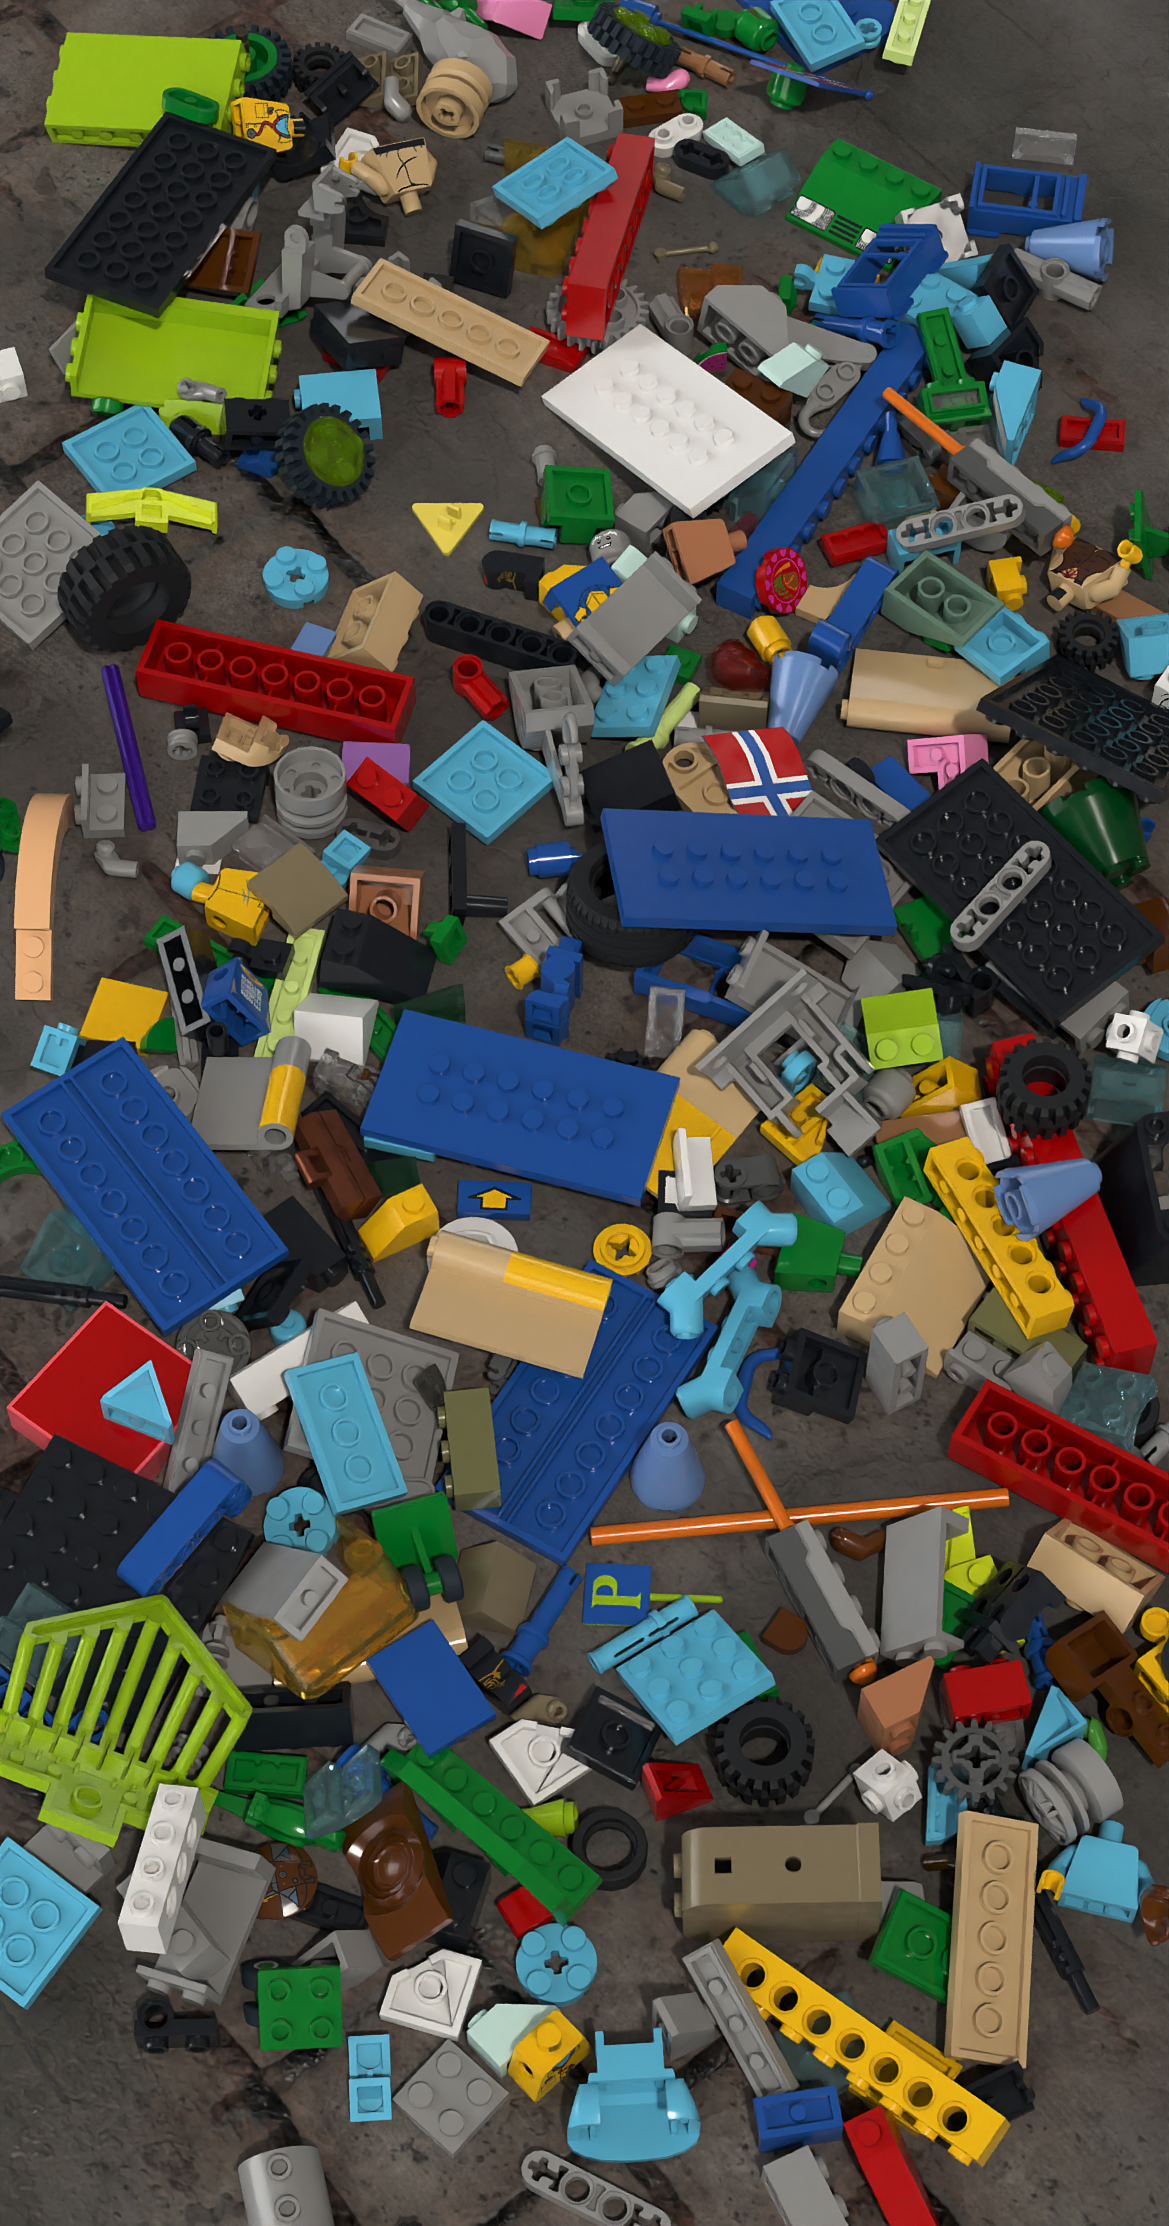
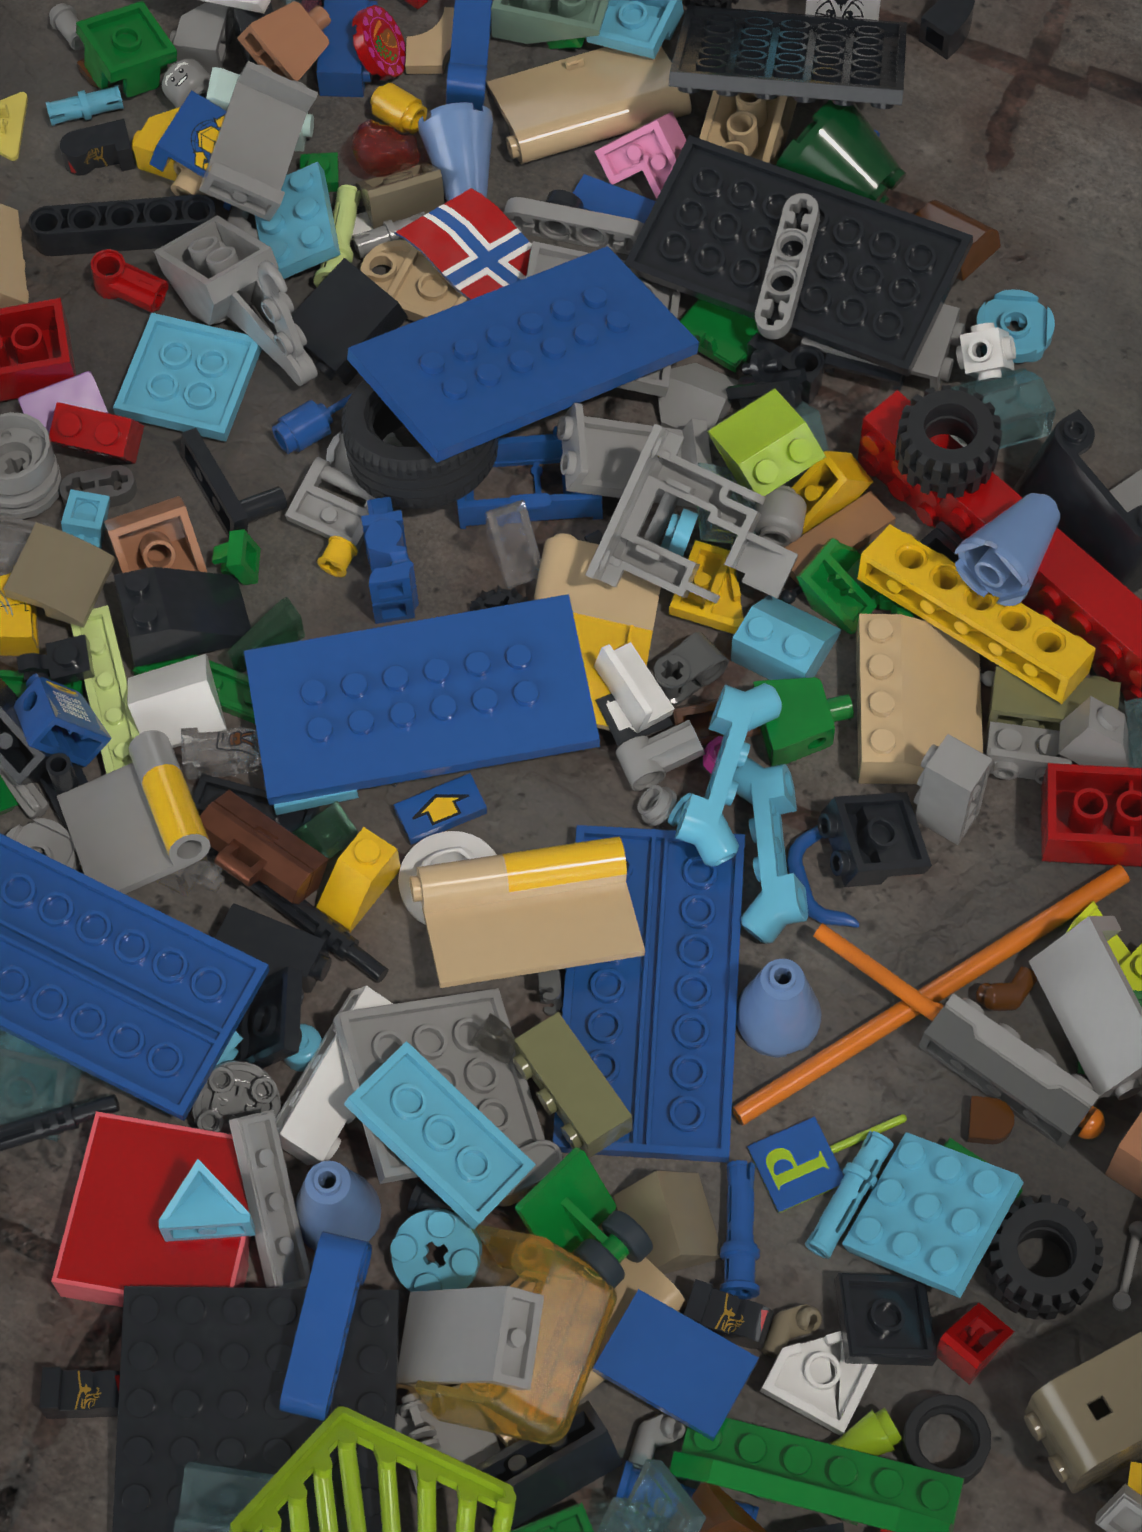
camera: 25 degrees left, 5 degrees up
yellow gear [593,1224,652,1277] -> none
white tile [958,1097,1012,1165] -> none

